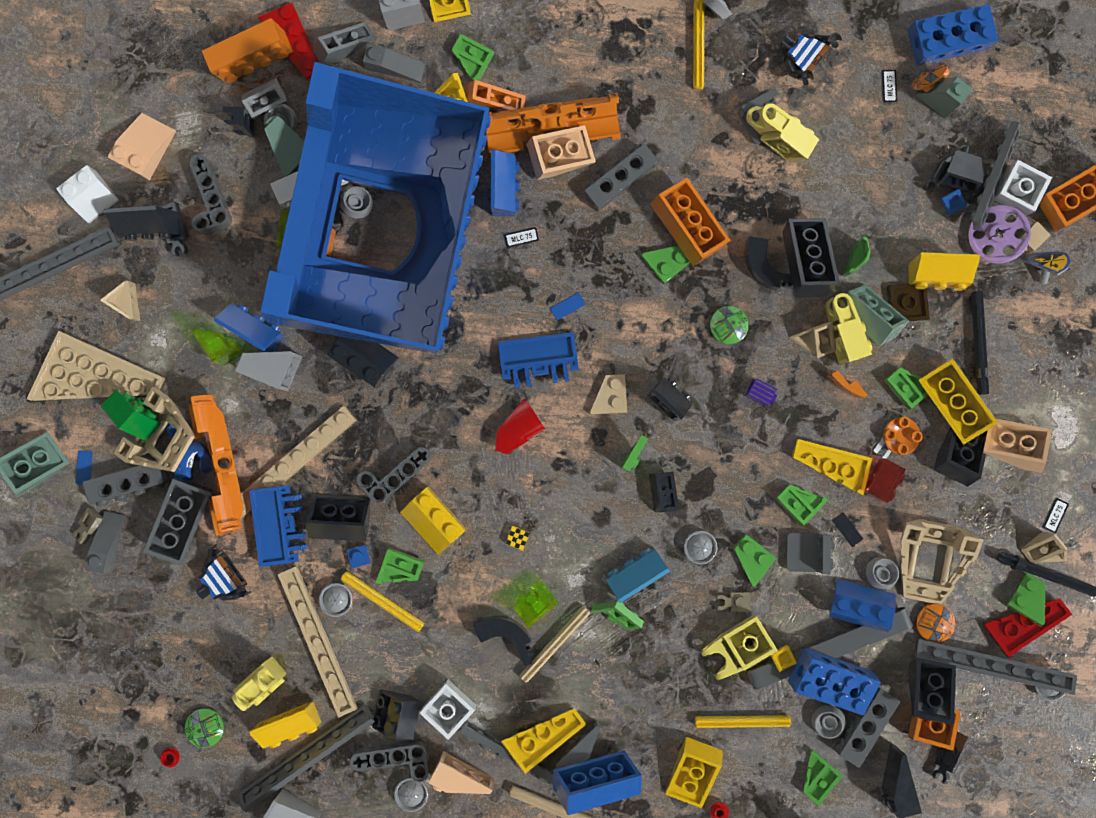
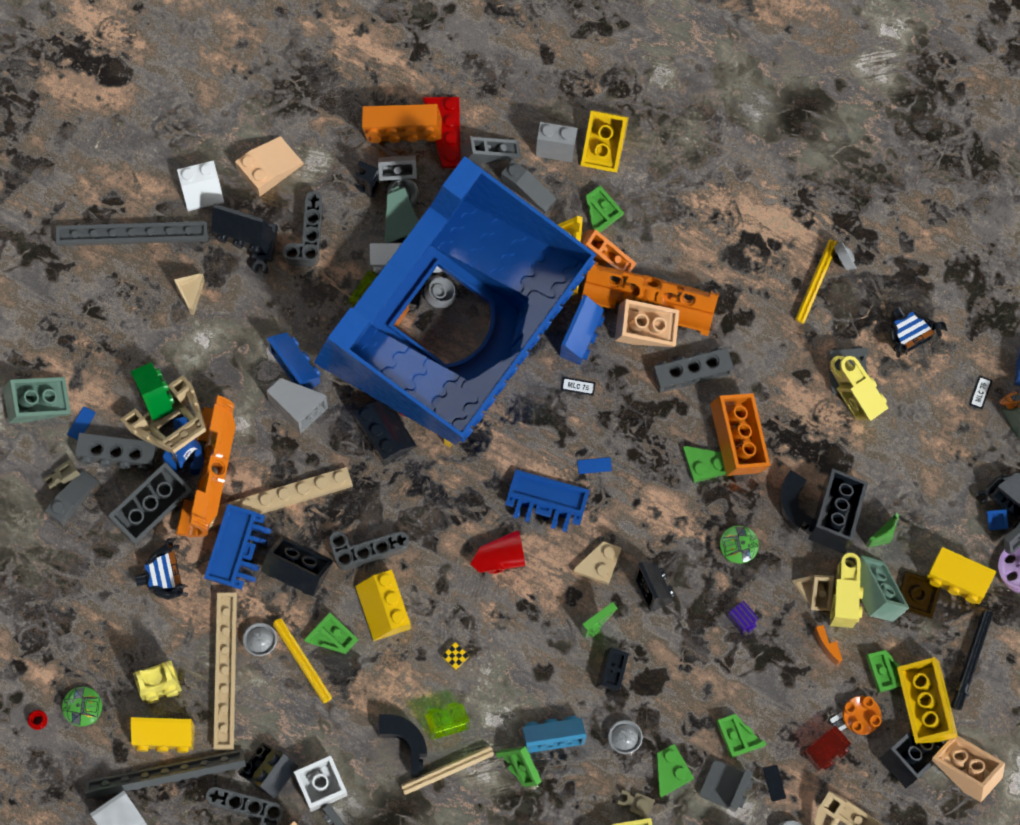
camera: 20 degrees right, 15 degrees down
tan wing [27,331,165,401] -> none
clear neon green slope [192,328,243,366] -> none
blue plate [347,545,371,569] -> none
yellow wing [792,439,872,495] -> none

